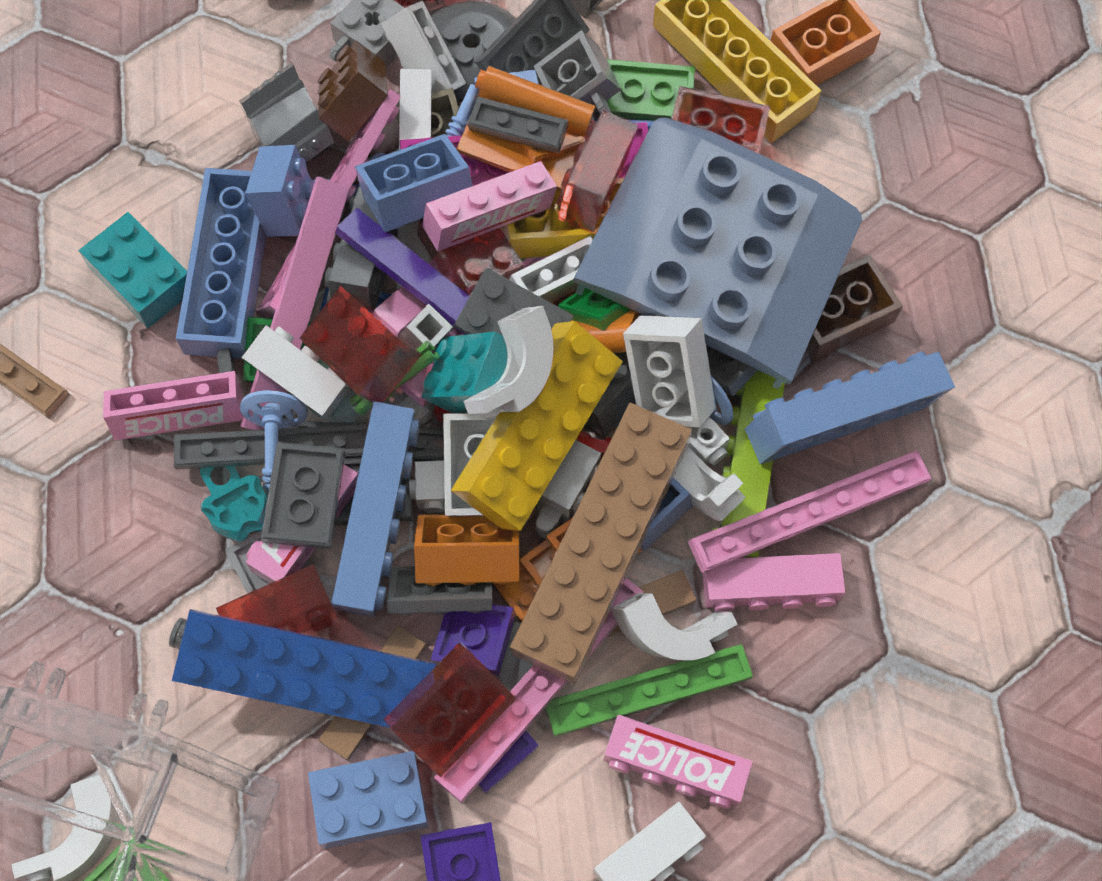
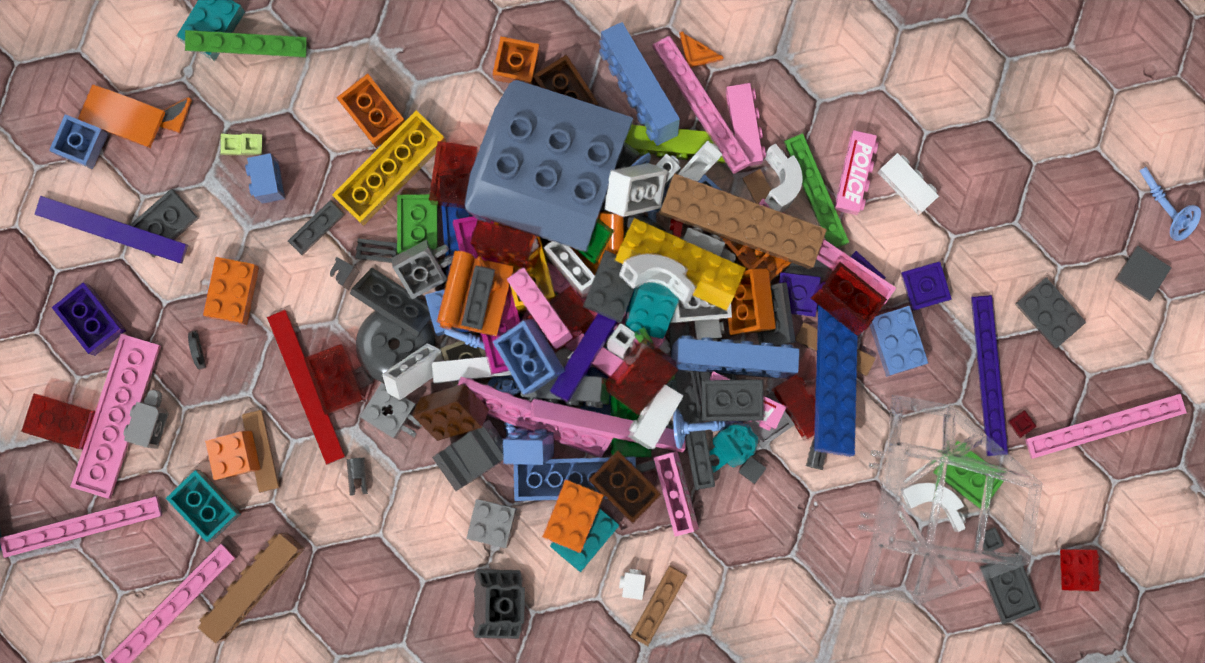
camera: 90 degrees left, 15 degrees up
none -> dark grey tile [355,238,397,263]
none -> light grey brick [466,499,517,548]
none -> dark grey slope [473,569,525,639]
none -> orange brick [492,36,540,85]
none -> orange brick [542,480,604,553]
none -> reddish brown brick [589,451,662,524]
none -> white brick [619,569,646,600]
none -> orange tile [679,32,723,68]
none -> dark grey tile [738,457,766,484]

